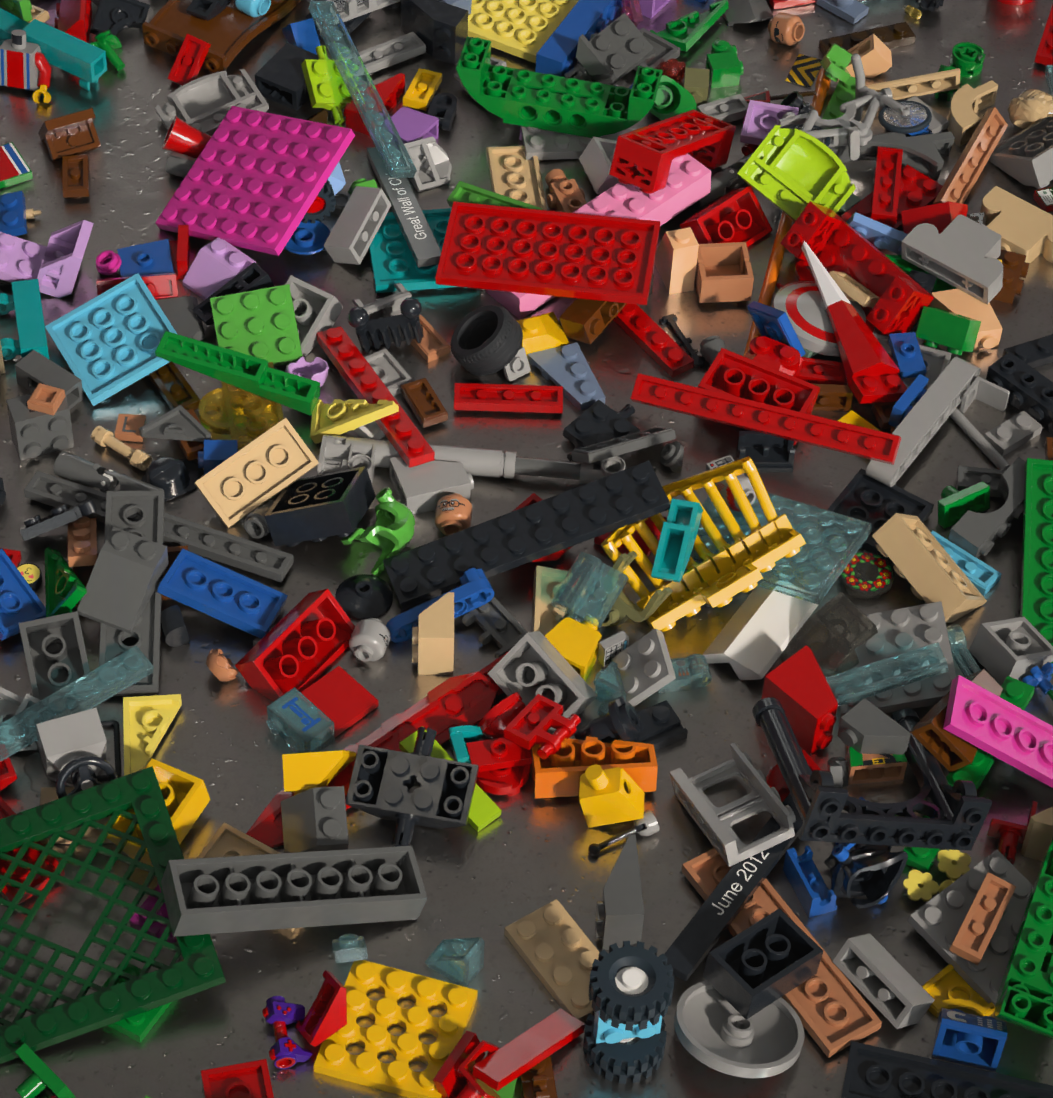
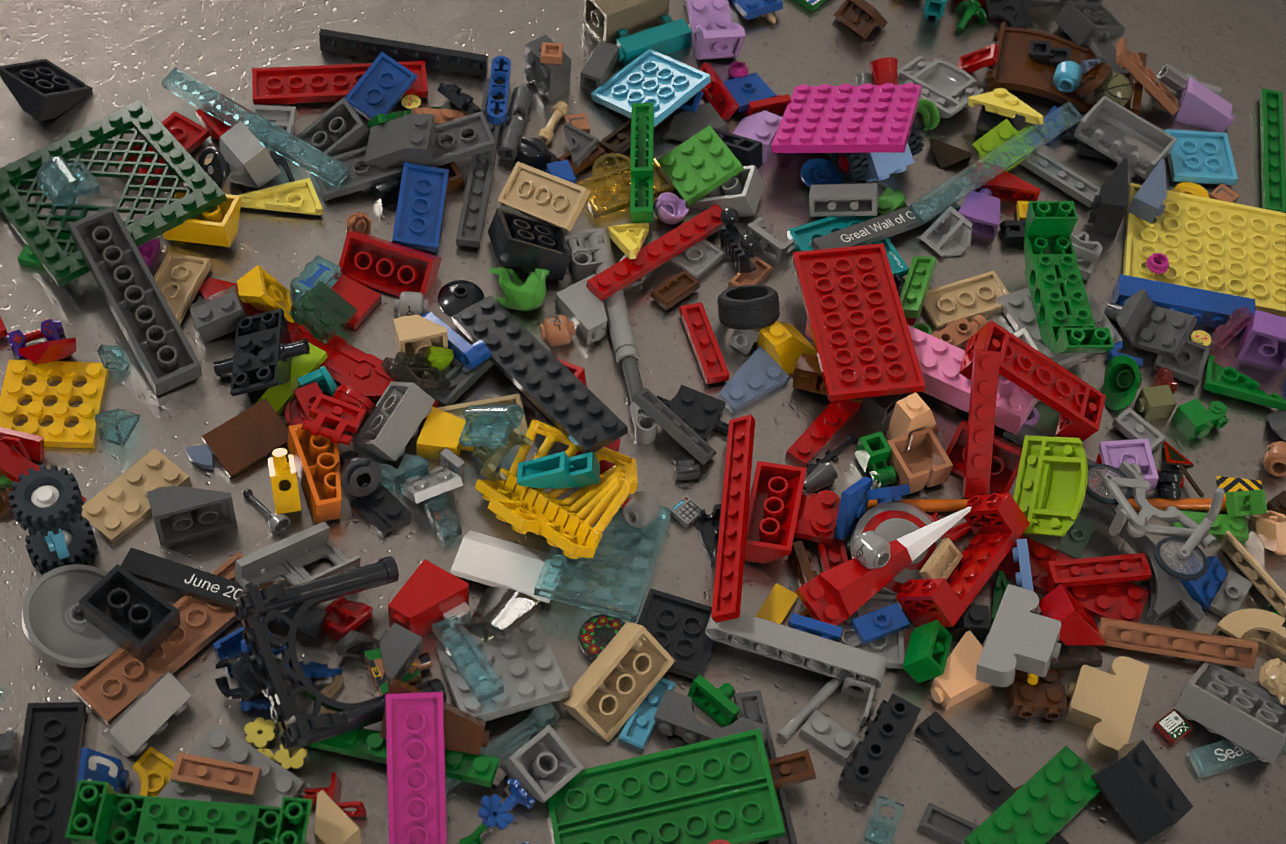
camera: 70 degrees right, 5 degrees up
reddish brown plate [62,155,89,198] -> none
none -> clear light blue brick [36,156,101,206]
none -> sand blue tile [186,445,214,470]
none -> reddish brown tile [202,398,288,478]
none -> clear green plate [289,280,357,344]
none -> clear smoke slope [381,352,451,390]
none -> lime plate [421,346,454,371]
none -> blue beam [487,56,511,125]
none -> light grey head [852,531,891,569]
none -> green brick [855,431,896,488]
none -> blue plate [866,484,910,504]
none -> red plate [962,350,1000,498]
none -> light yellow wing [968,88,1044,125]
none -> dark pink plate [1146,253,1169,274]

